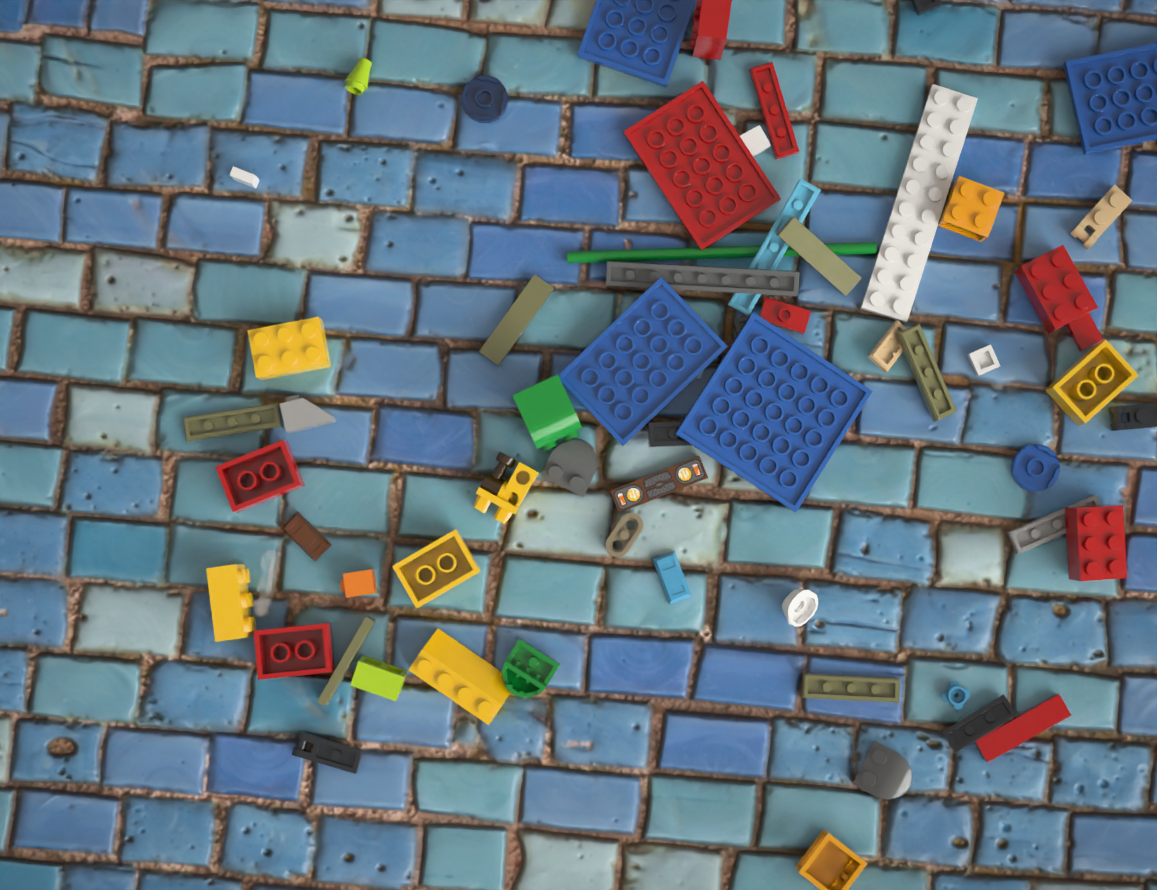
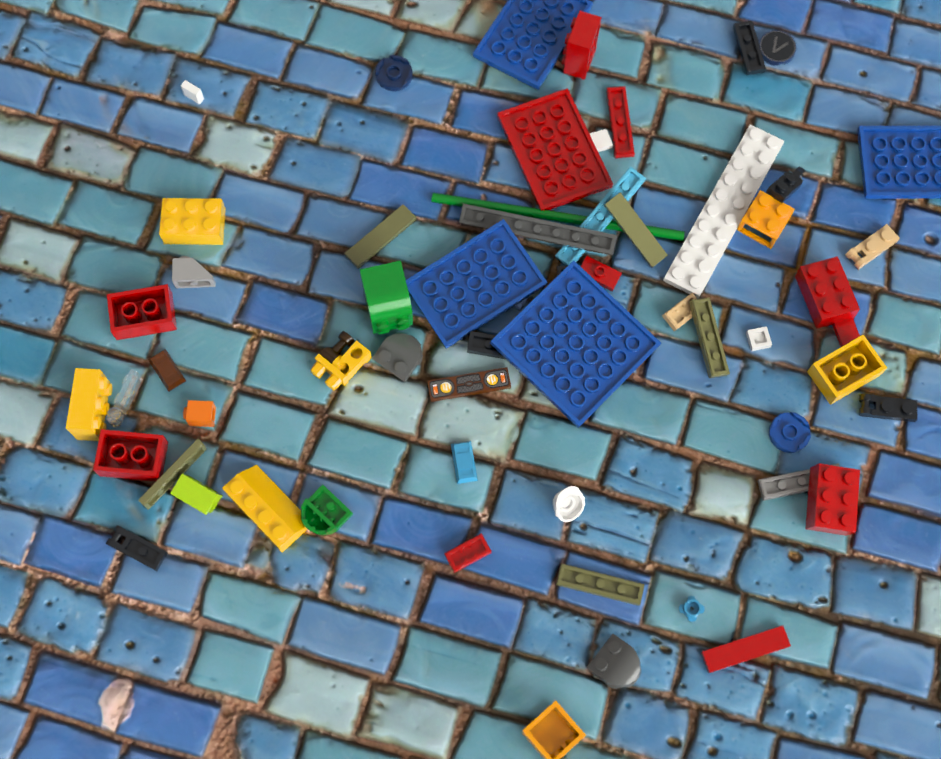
camera: 10 degrees right, 15 degrees down
olive tile [183,403,282,442] -> none
lime cone [345,58,372,95] -> none
yellow brick [392,529,481,608] -> none
dark tan plate [605,513,643,557] -> none
black plate [941,694,1017,754] -> none
none -> red plate [444,533,492,573]
none -> black hinge [766,166,806,203]

